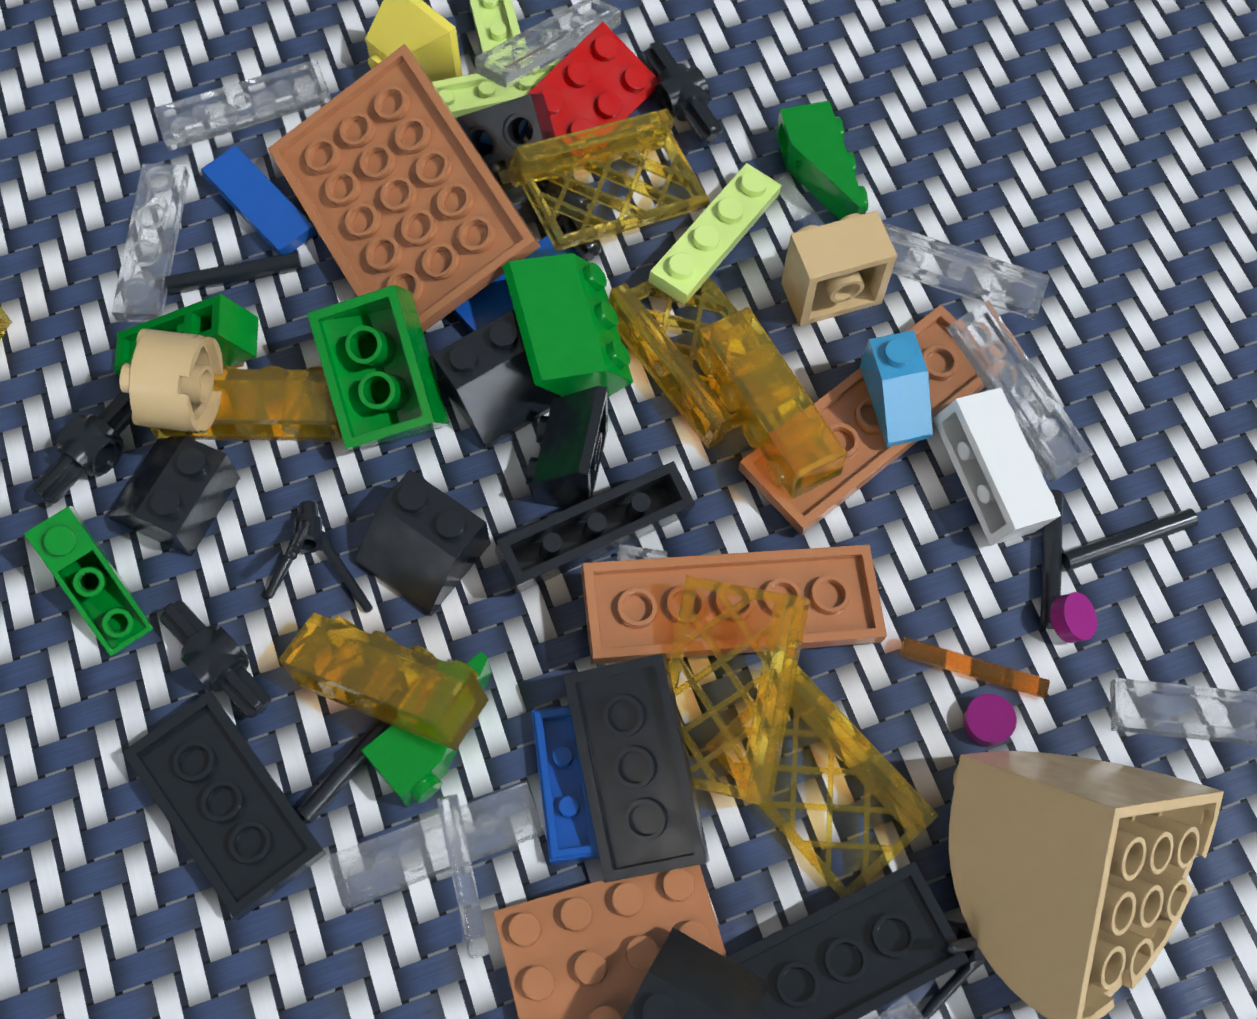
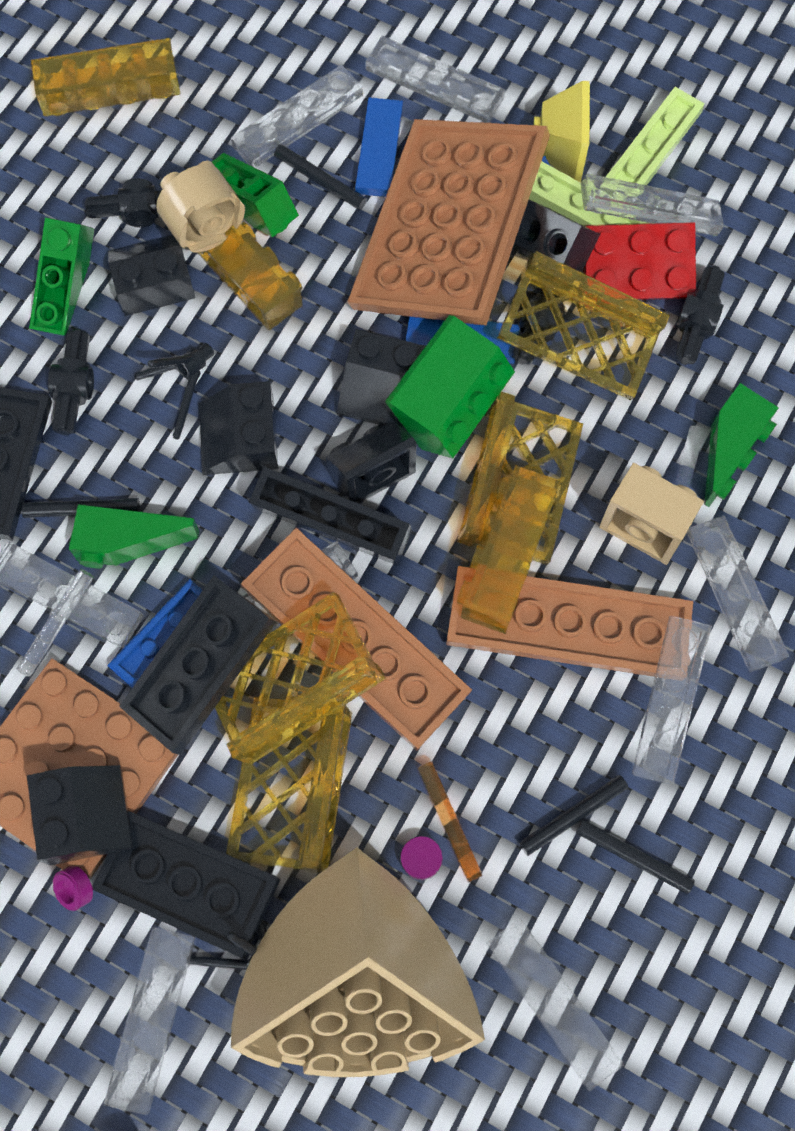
camera: 50 degrees right, 5 degrees up
clear yellow brick [279,612,489,751] -> none
green slope [307,285,450,450] -> none
yellowish green plate [648,163,782,305] -> none
dark azure slope [860,330,933,447] -> none
white brick [933,387,1061,546] -> none
magenta tile [1050,592,1097,643] -> none

